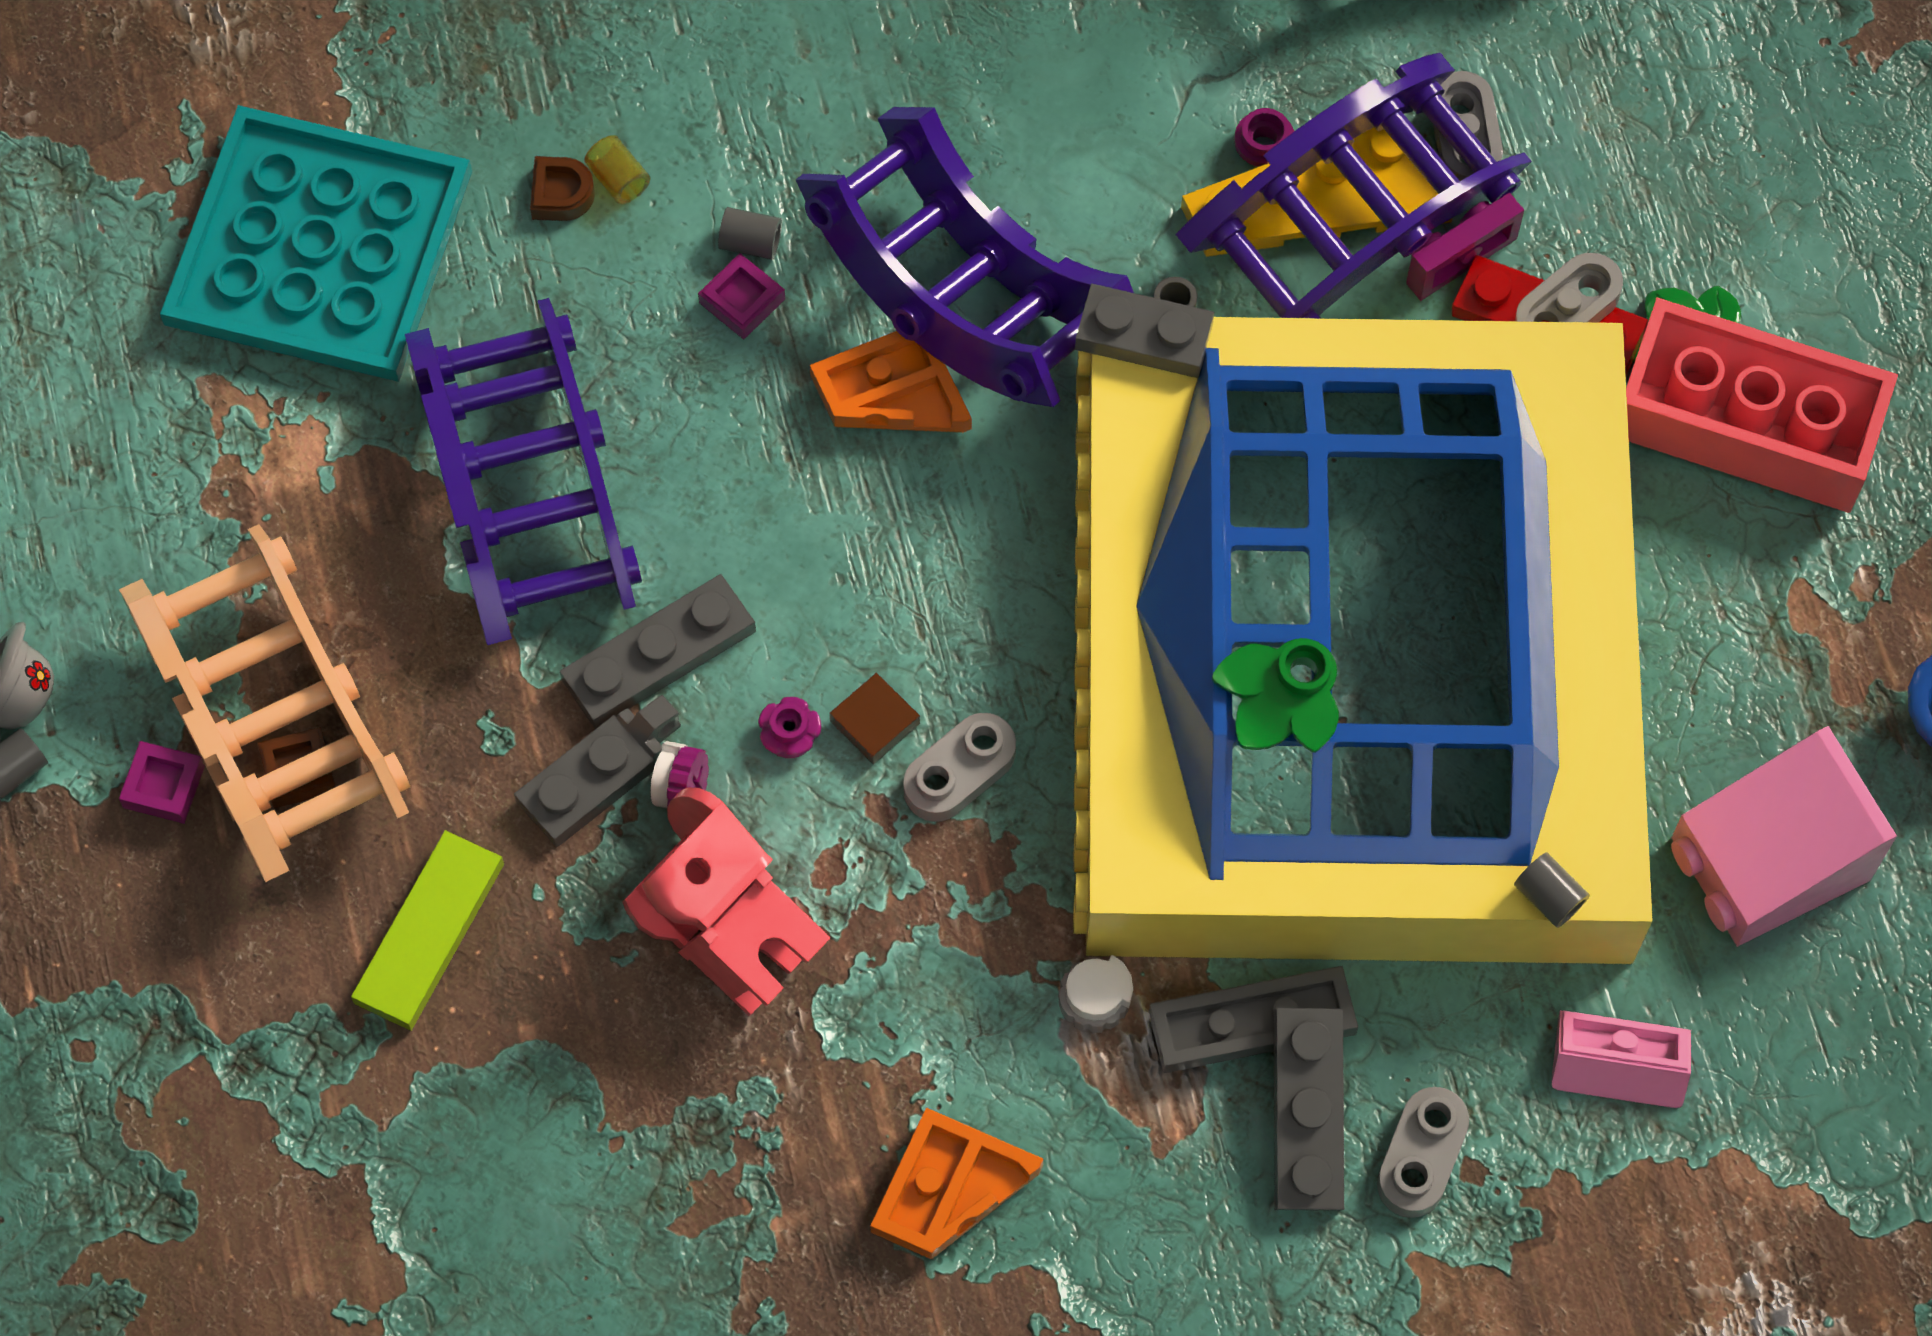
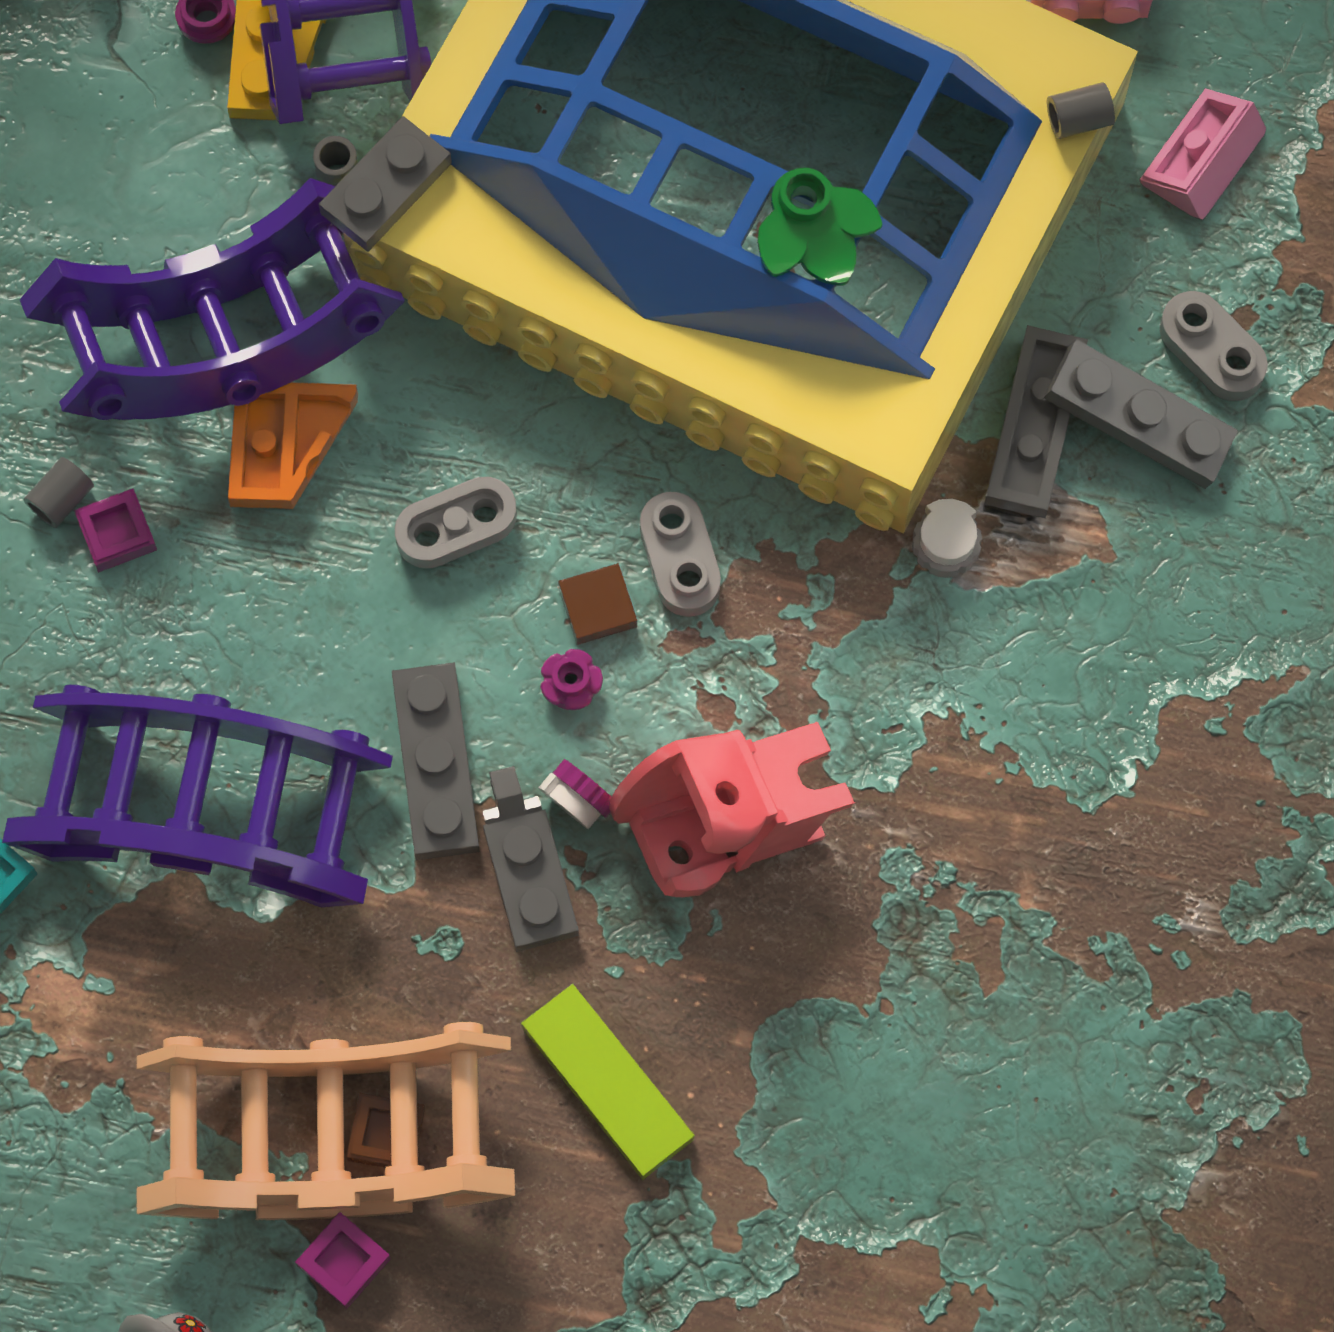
camera: 65 degrees left, 5 degrees up
orange wing [870,1108,1043,1260] -> none
none -> light grey plate [395,477,517,568]

